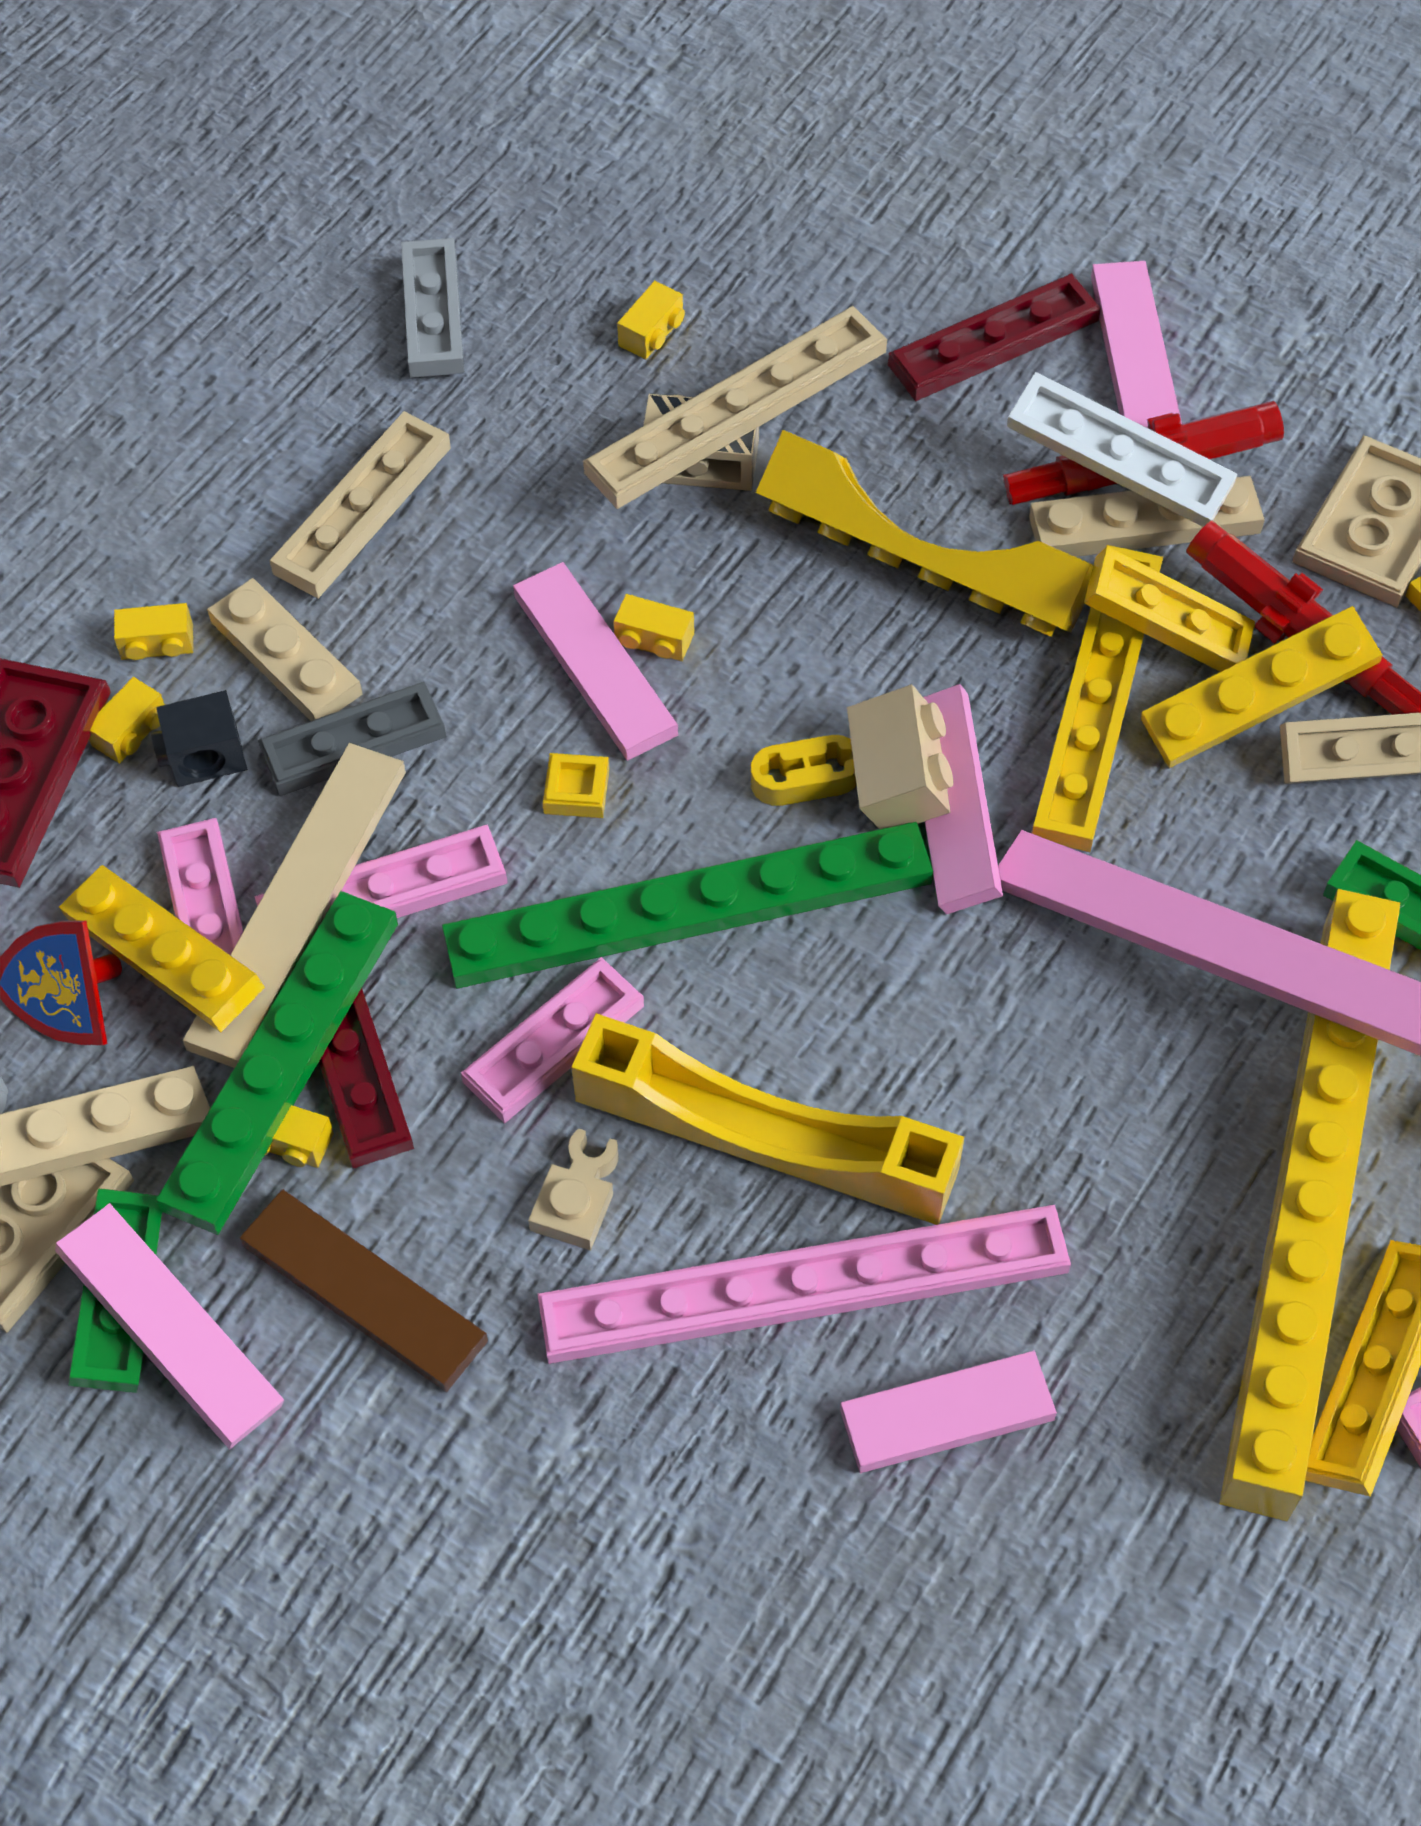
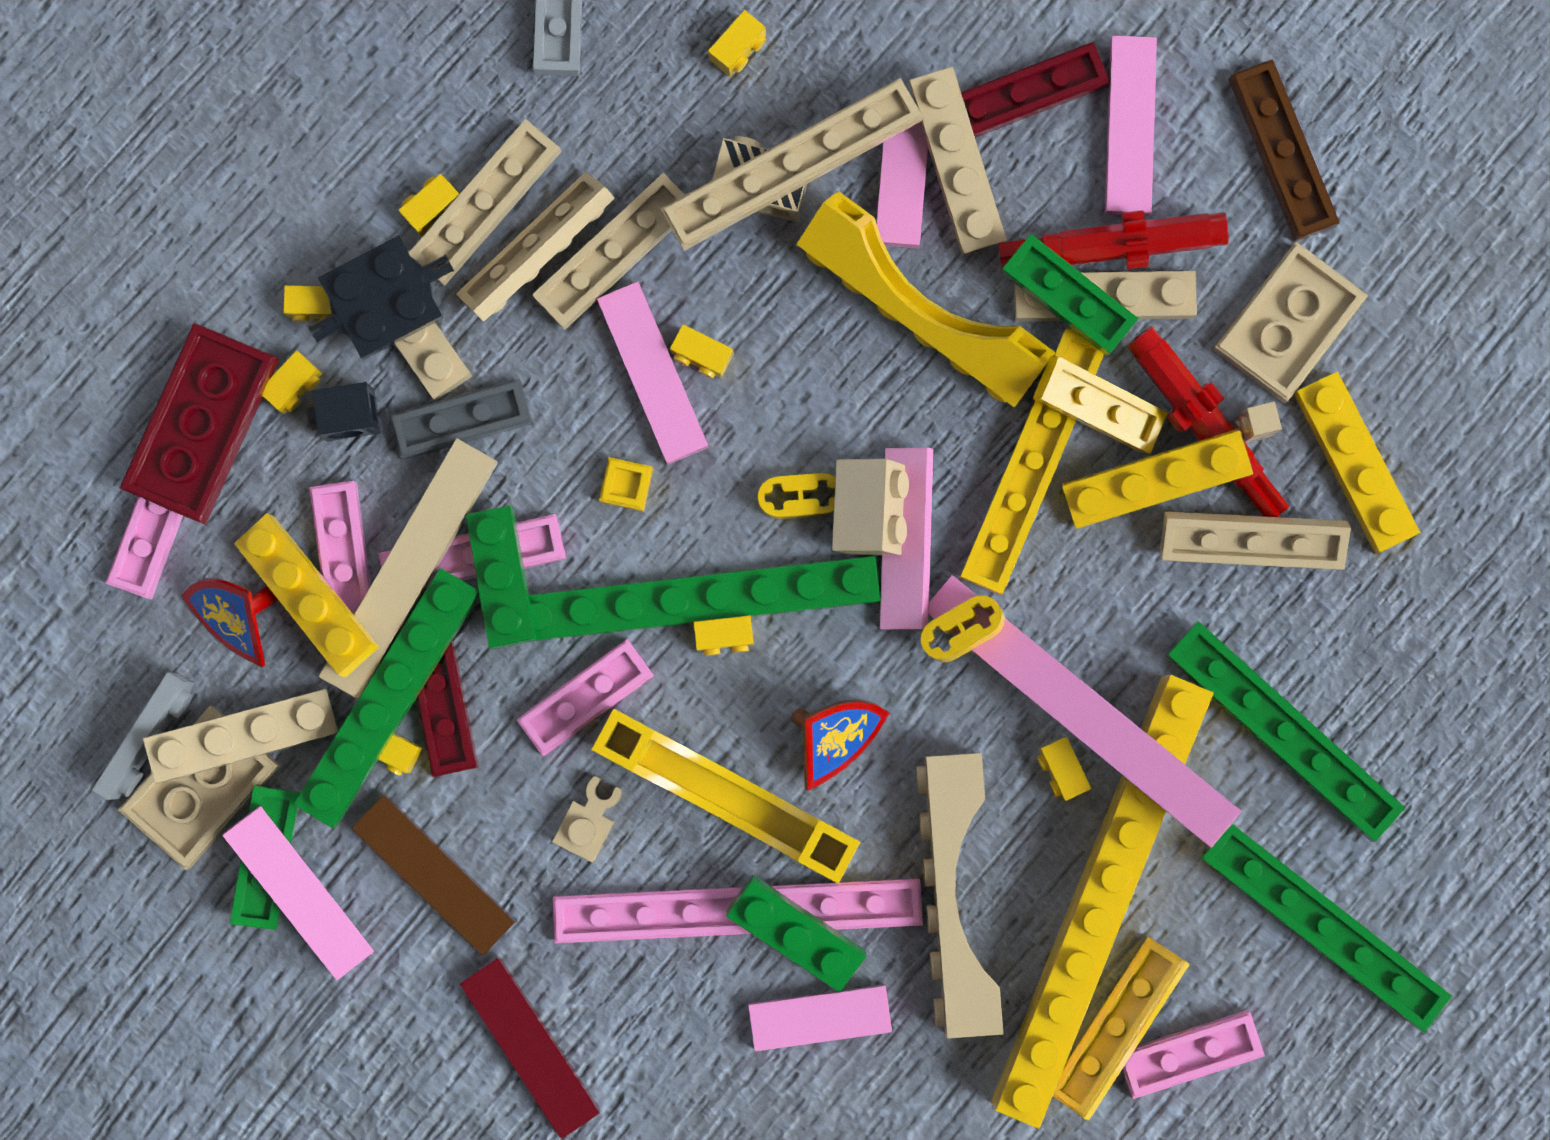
camera: 10 degrees right, 25 degrees up
white plate [1007,372,1237,527] -> none
none -> black plate [308,235,454,360]
none -> yellow piece [399,173,459,237]
none -> tan plate [456,172,615,322]
none -> dark red tile [460,956,601,1140]
none -> green plate [466,505,537,650]
none -> tan plate [532,173,685,330]
none -> yellow piece [694,616,754,656]
none -> green plate [726,875,867,993]
none -> shield [791,699,890,791]
none -> bright pink tile [876,122,928,249]
none -> tan plate [908,66,1007,255]
none -> tan arch [916,753,1003,1038]
none -> yellow beam [921,595,1005,663]
none -> green plate [1001,234,1139,357]
none -> yellow piece [1036,737,1091,801]
none -> reddish brown tile [1228,59,1340,242]
none -> tan piece [1234,402,1282,443]

